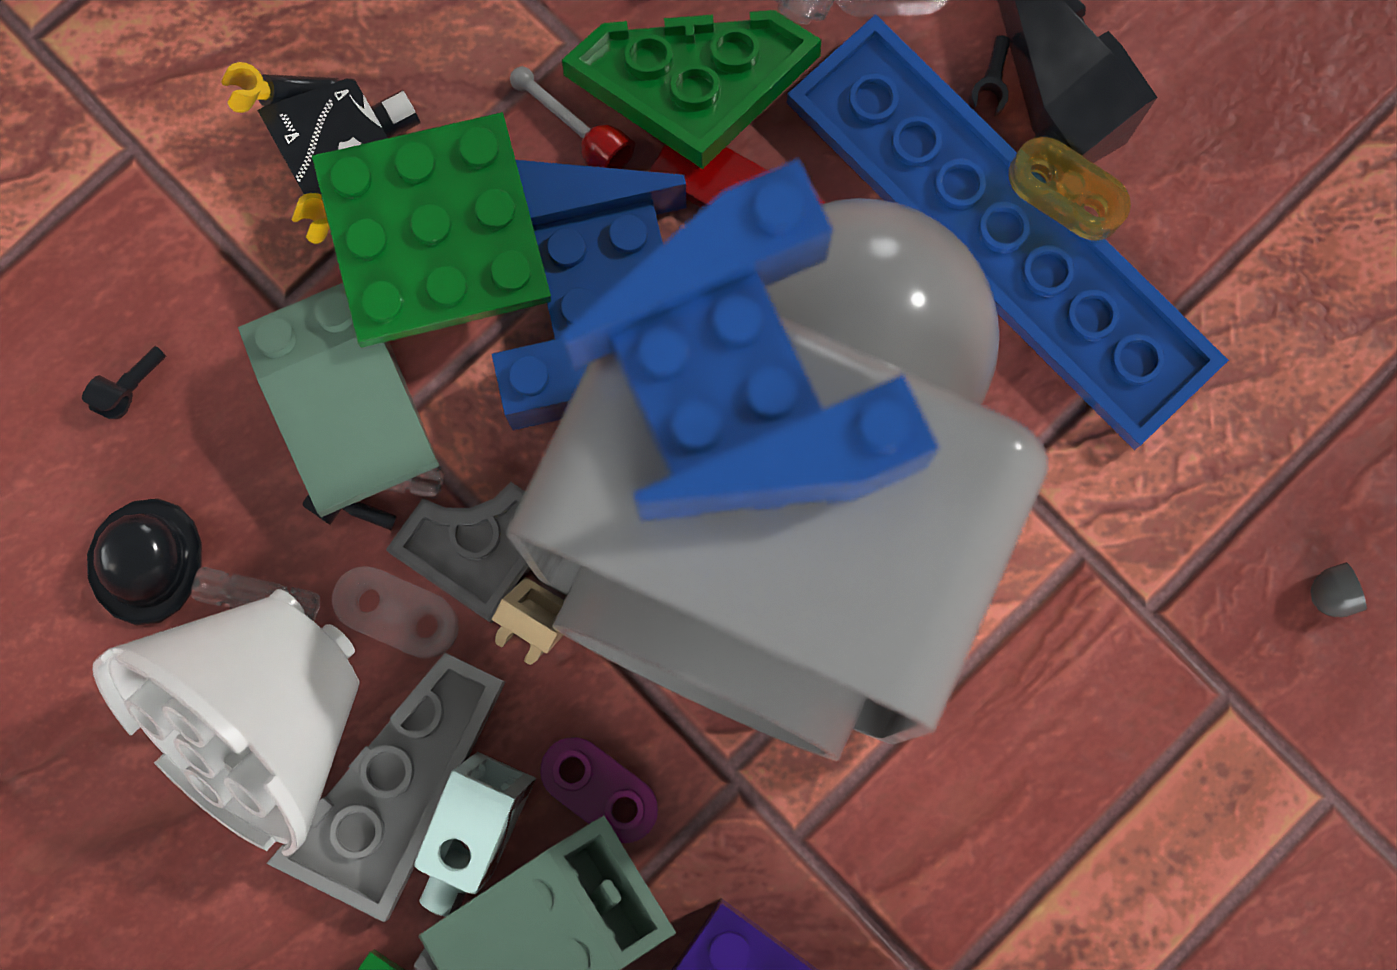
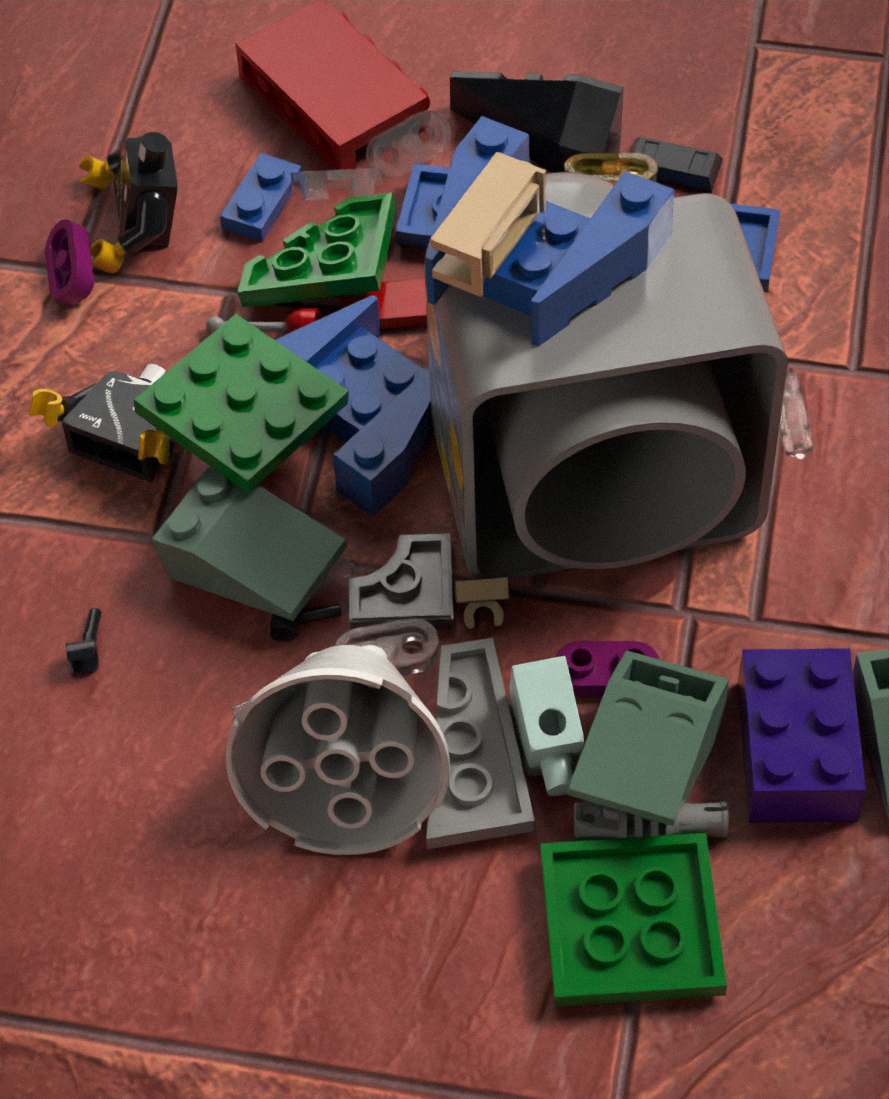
camera: 35 degrees left, 25 degrees down
black hat [87,498,202,626] -> none
none -> tan window [430,152,546,298]
none -> black tile [623,137,723,194]
none -> clear axle [779,371,814,459]

